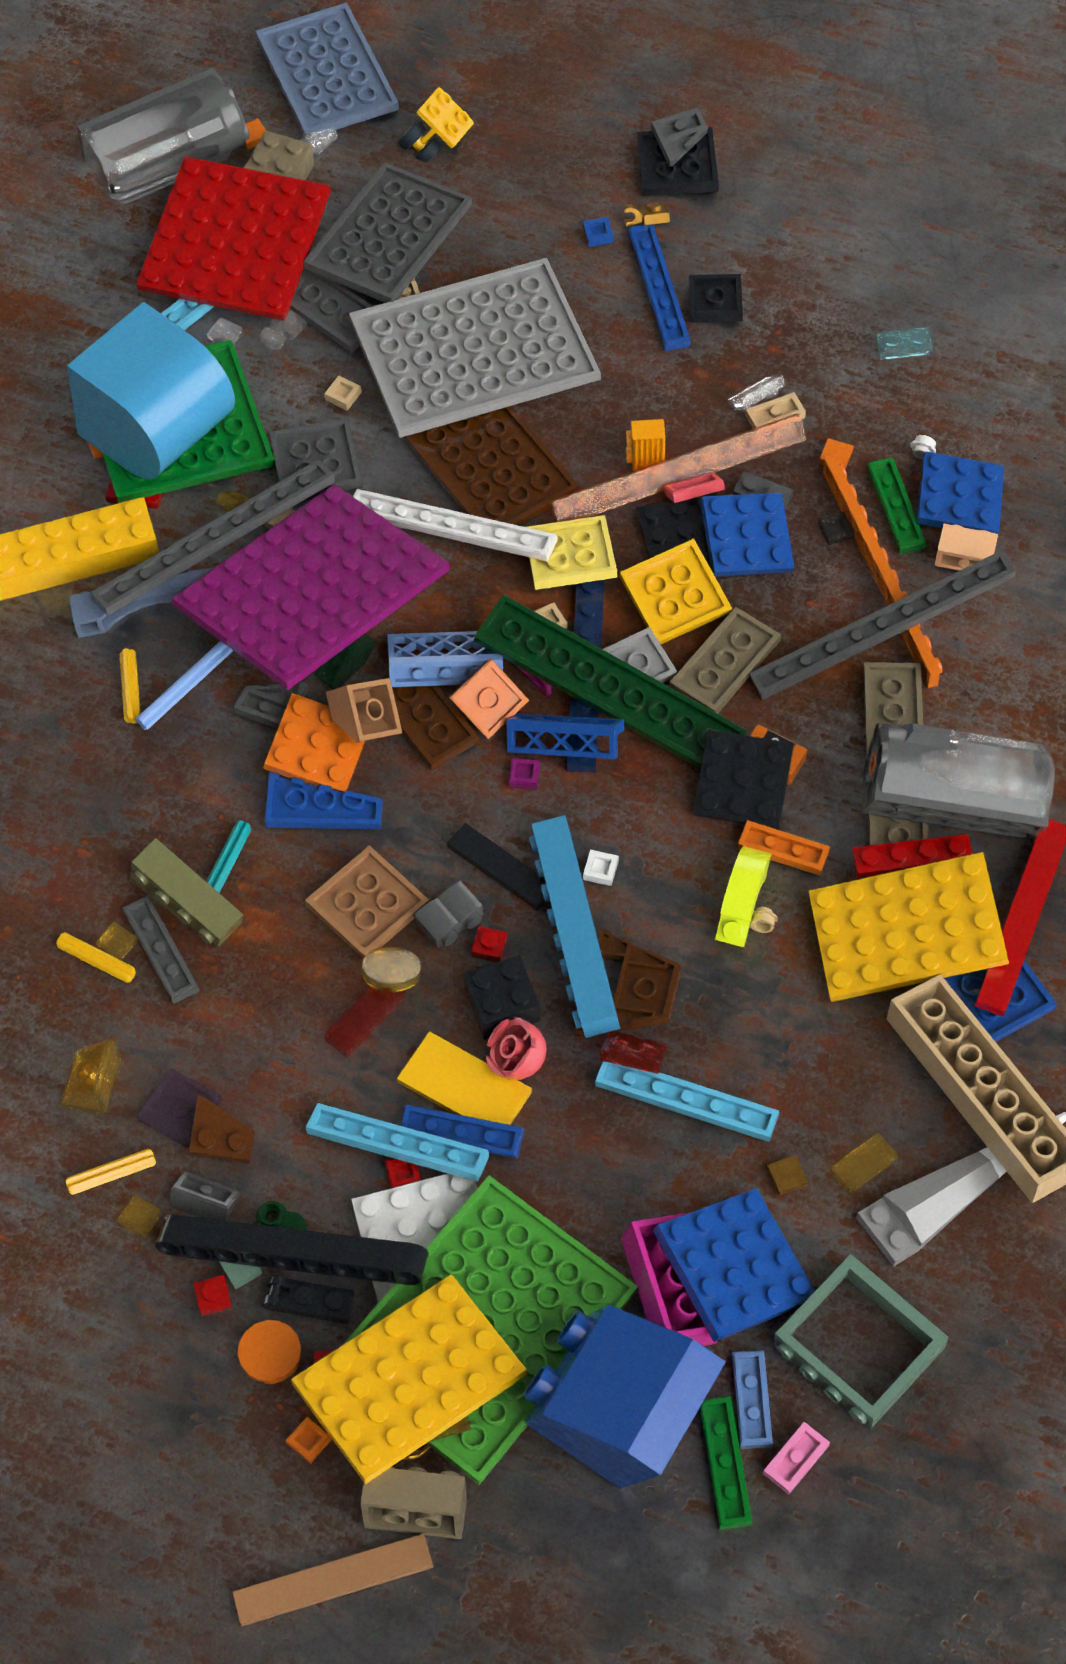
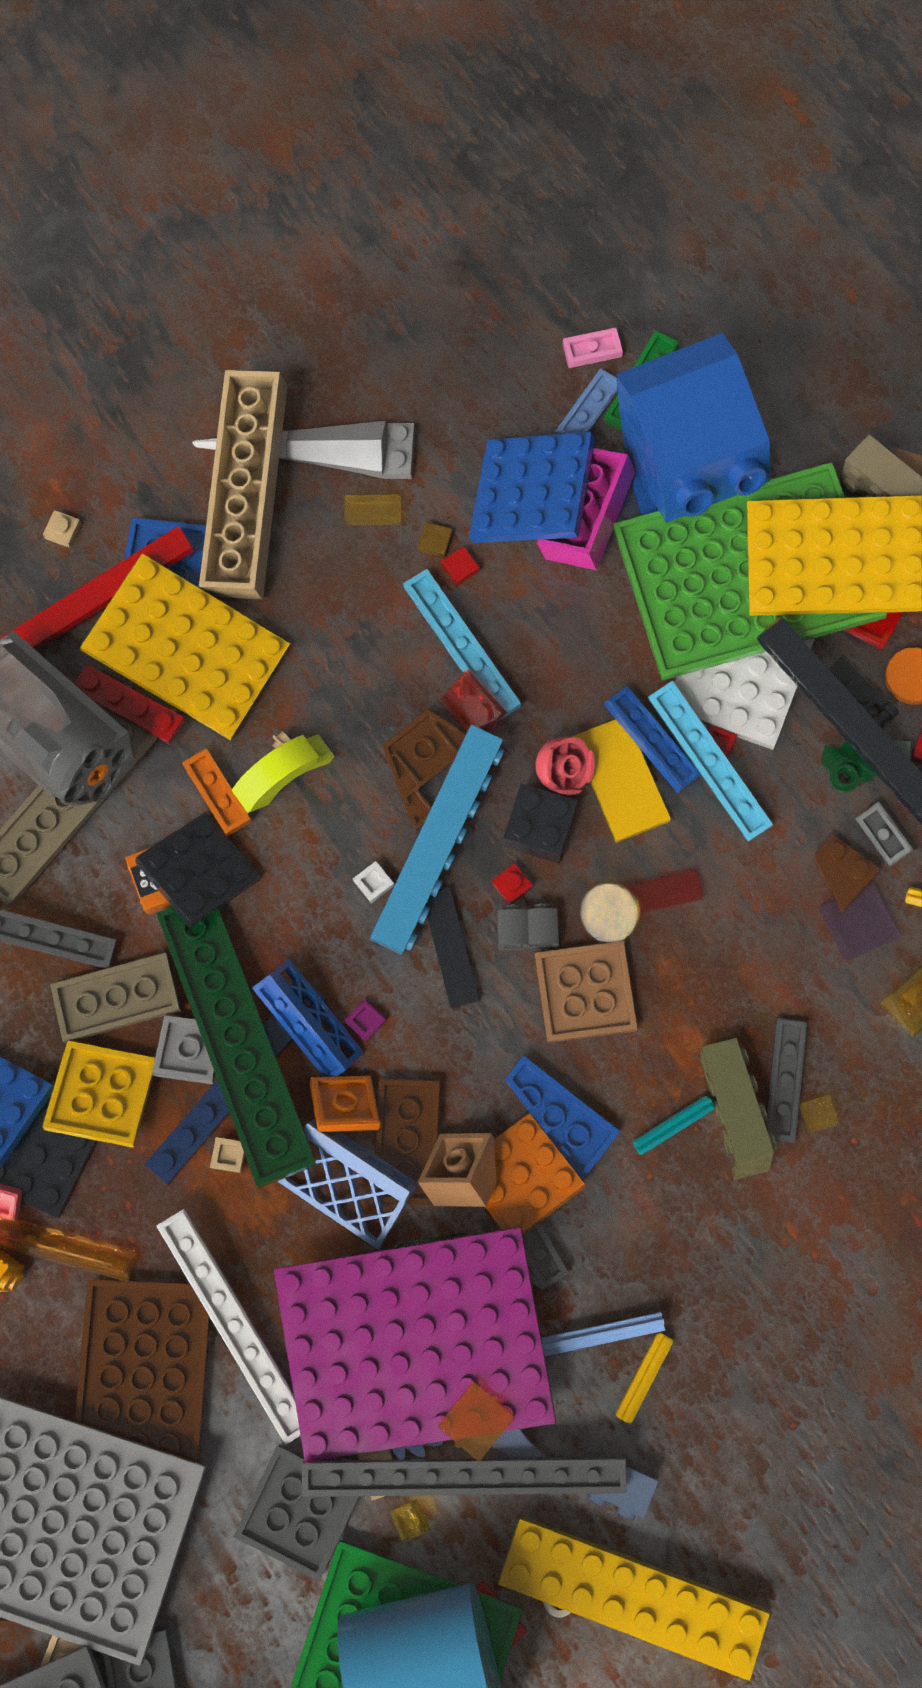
camera: 140 degrees left, 15 degrees up
yellow axle [56,932,136,983] -> none
tan plate [324,376,362,411] -> none
light yellow plate [527,515,617,590] -> none
sand green window [774,1254,949,1429] -> none
none -> clear orange piece [438,1381,515,1462]
none -> red tile [440,546,480,586]

